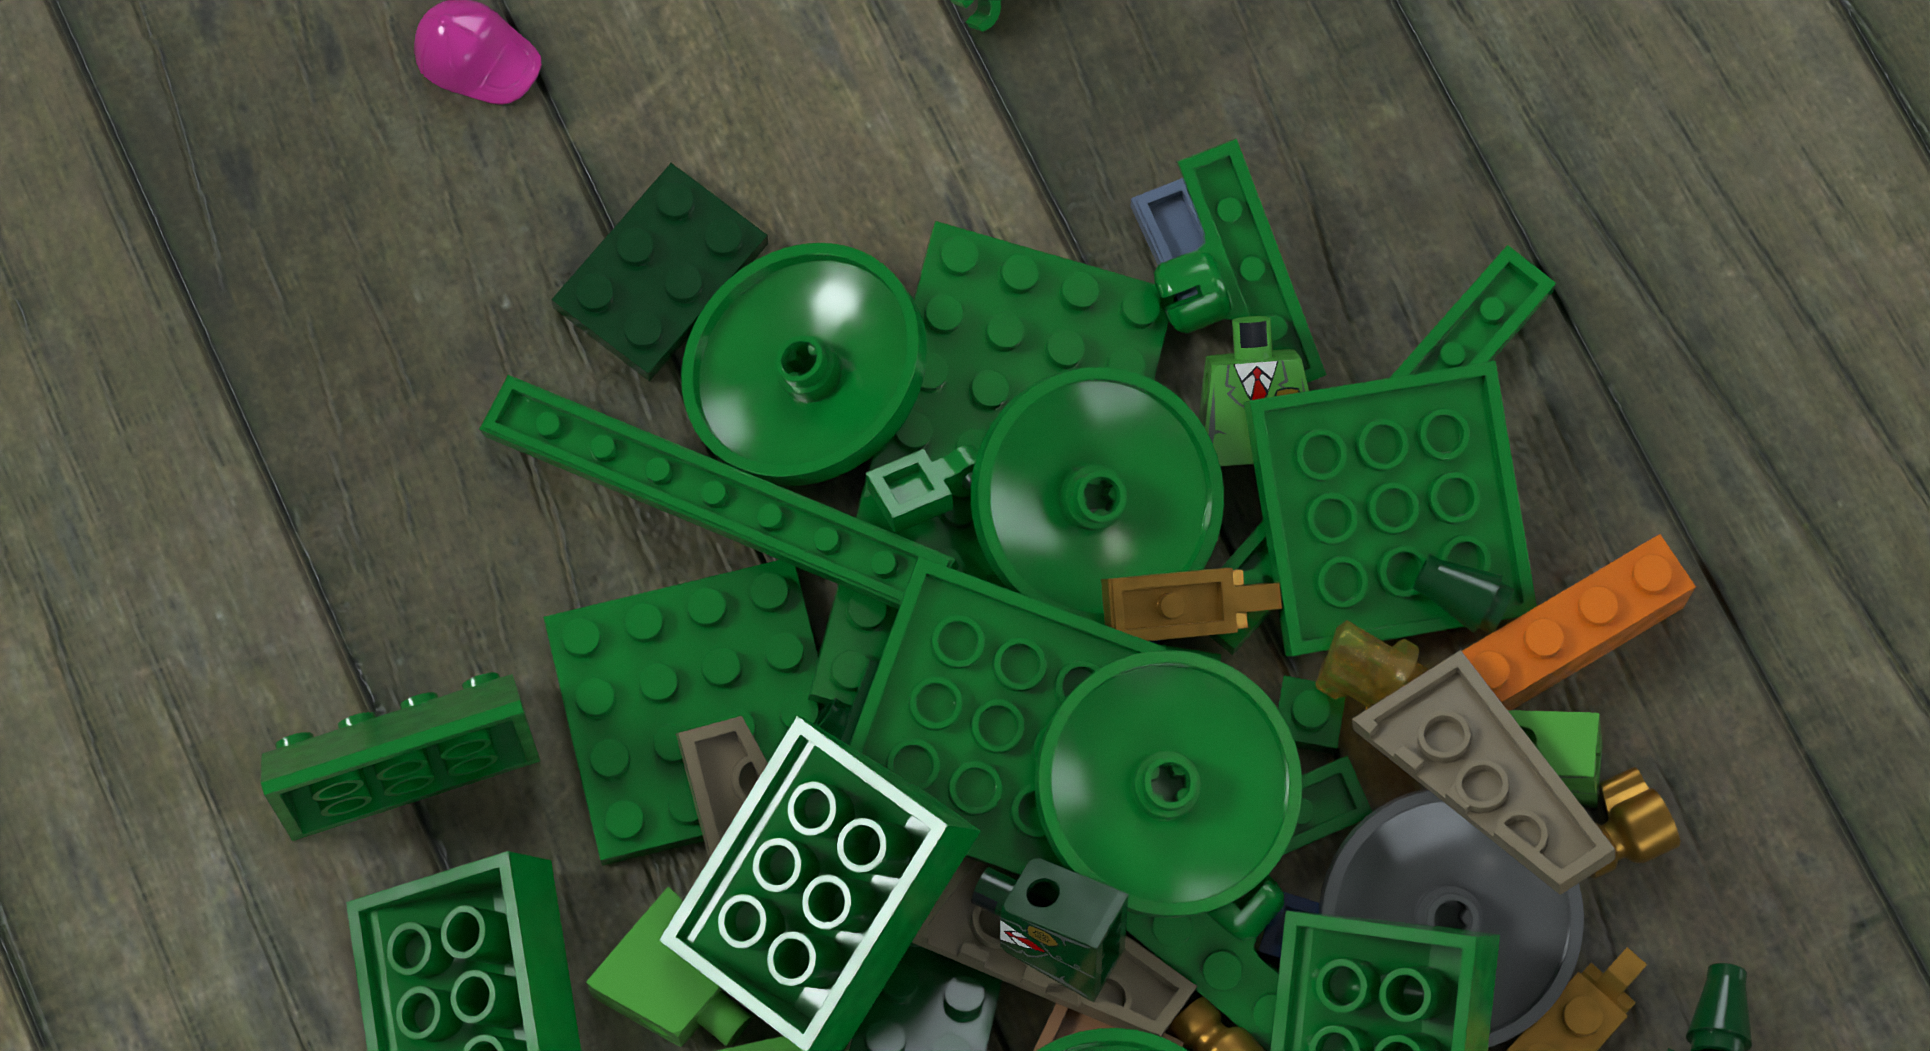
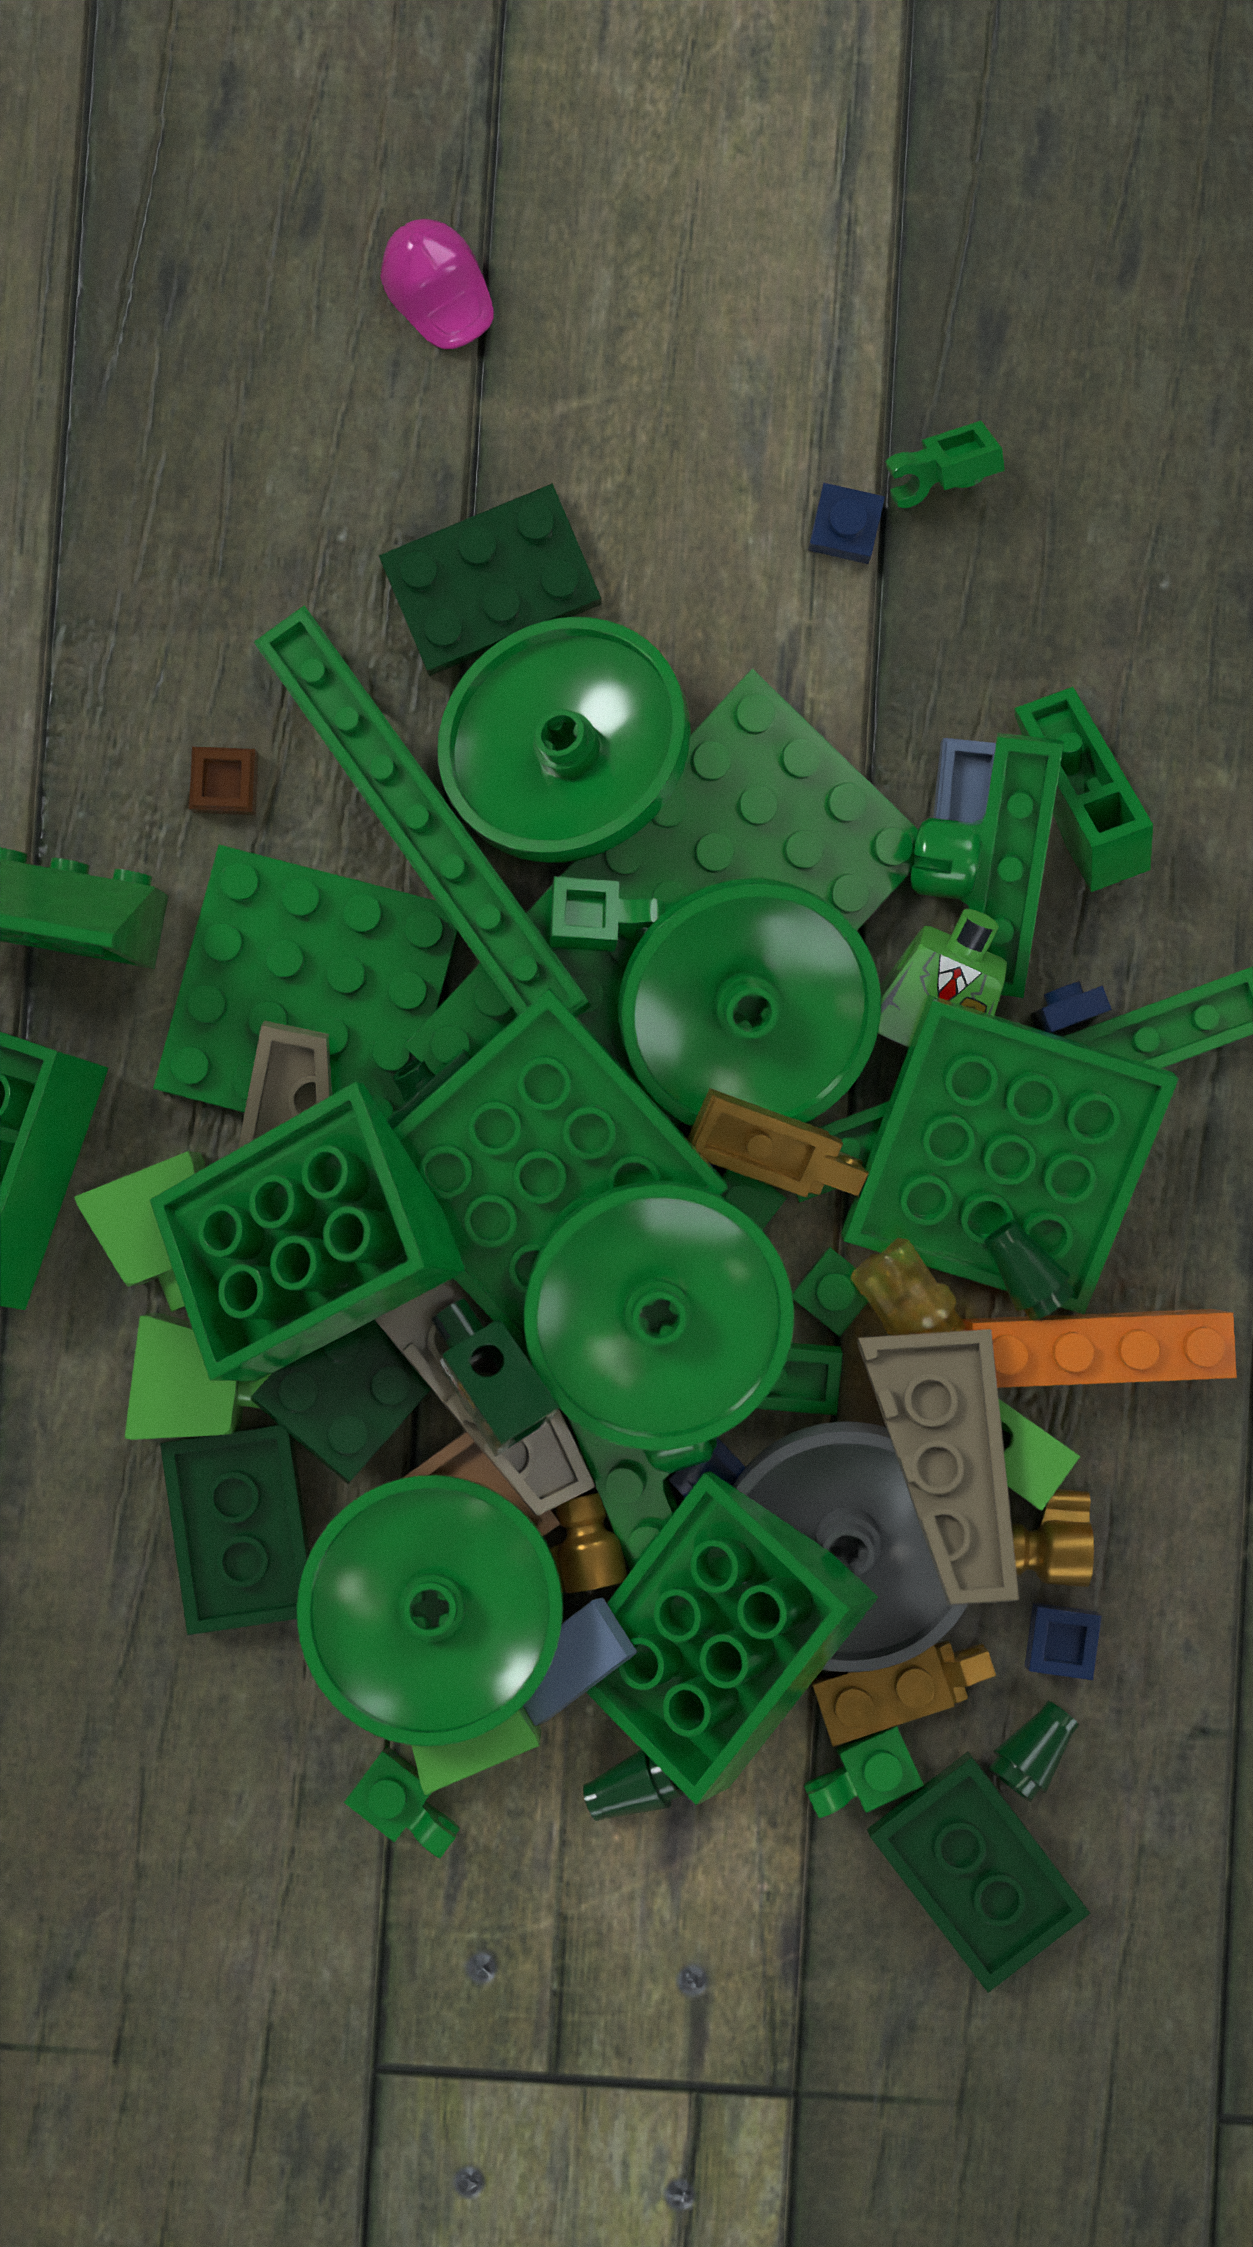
camera: 30 degrees right, 15 degrees up
none -> reddish brown tile [189,746,259,816]
none -> dark blue plate [808,483,885,564]
none -> green slope [1014,687,1153,892]
none -> dark blue plate [1025,1602,1102,1680]
none -> dark blue plate [1031,981,1112,1033]

